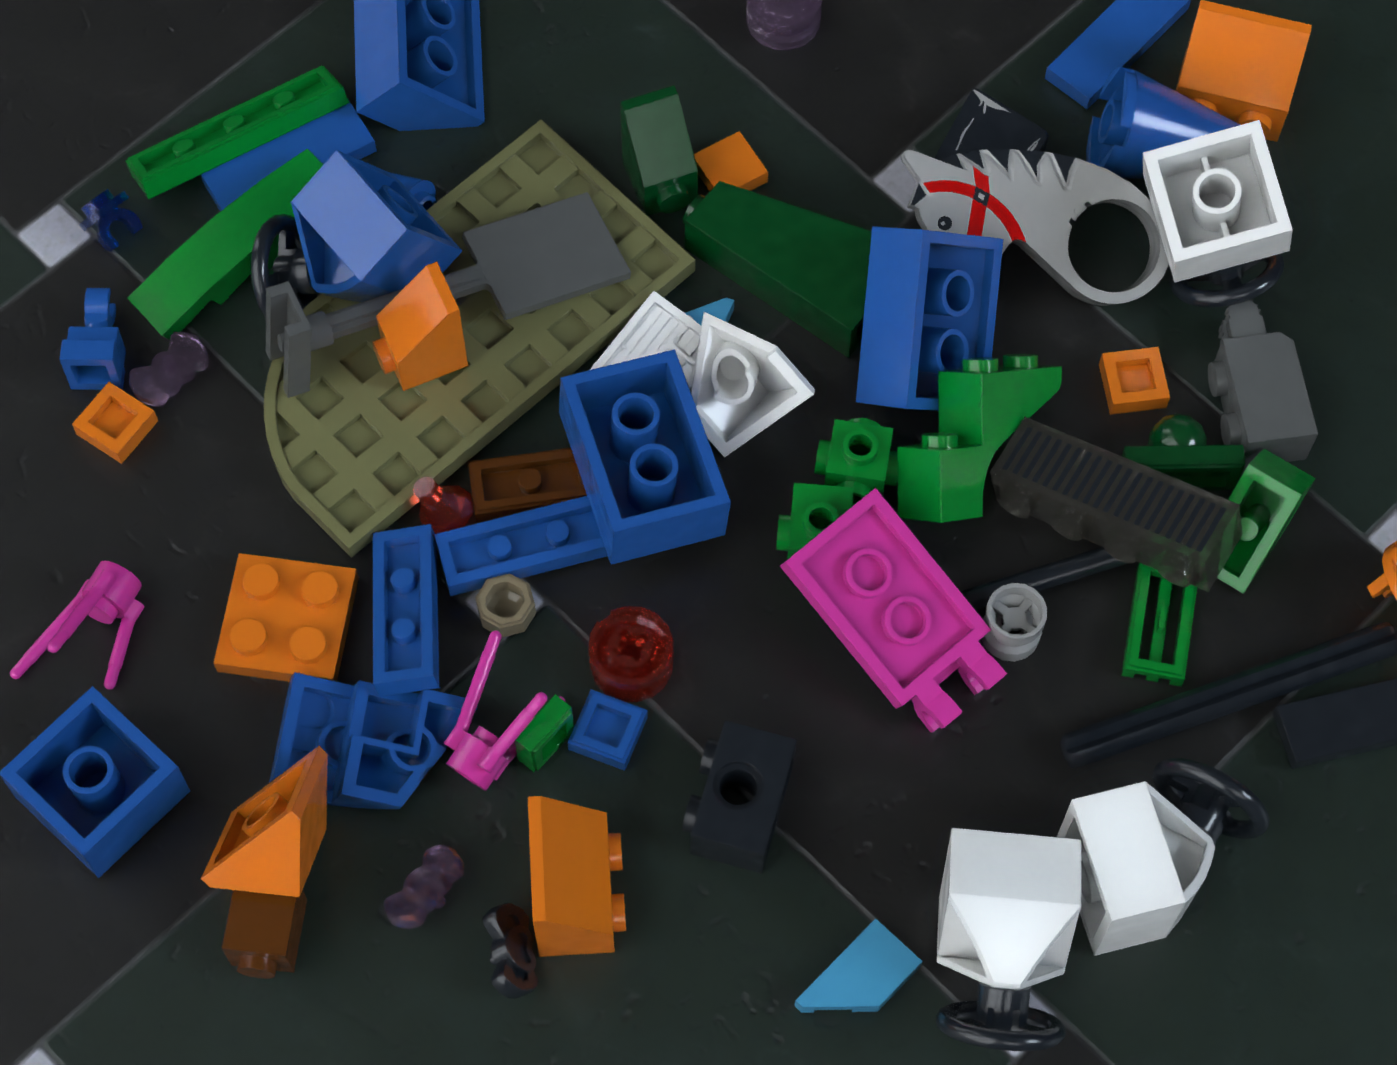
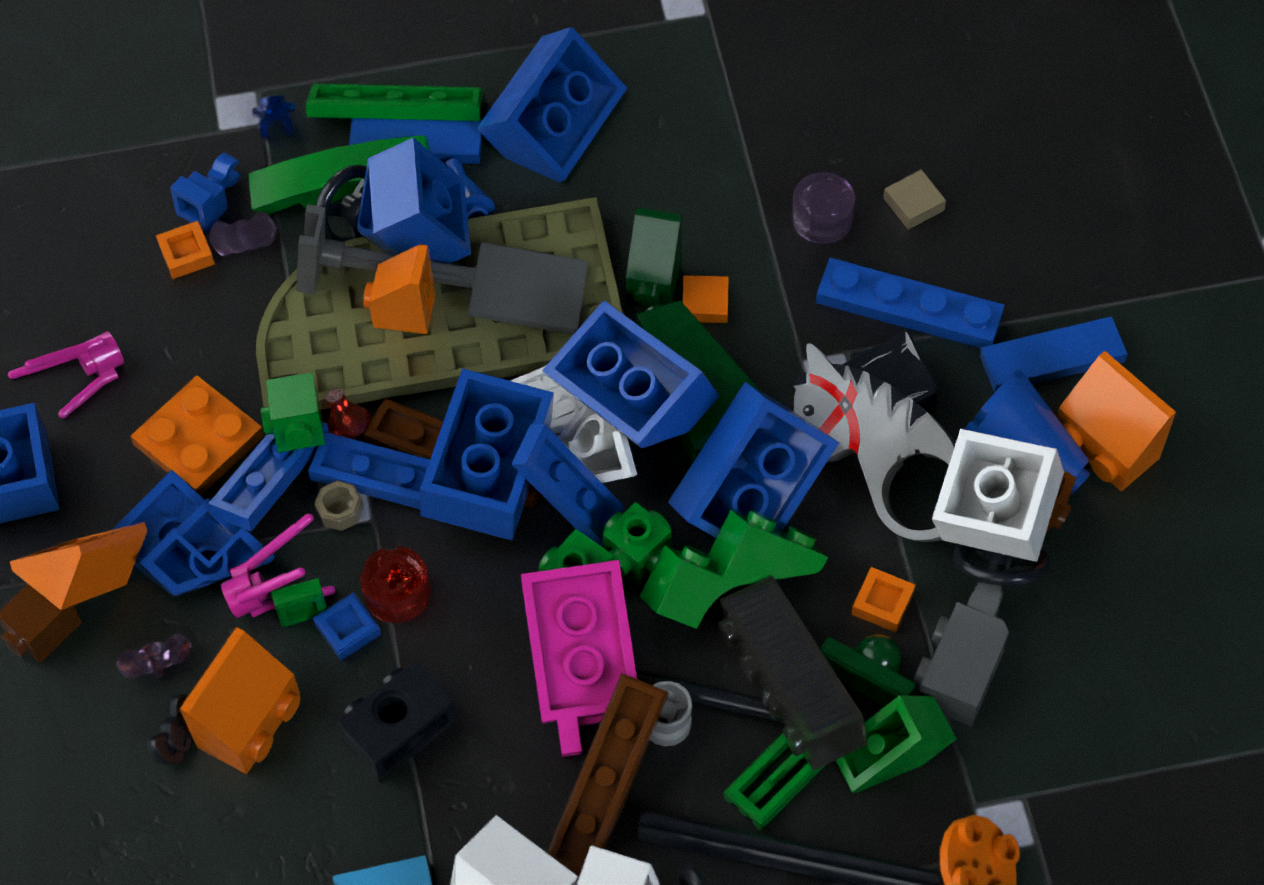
camera: 35 degrees right, 5 degrees down
none -> green brick [261,372,325,453]
none -> blue plate [512,424,625,546]
none -> blue slope [542,300,720,448]
none -> reddish brown tile [547,673,669,878]
none -> blue plate [816,257,1005,348]

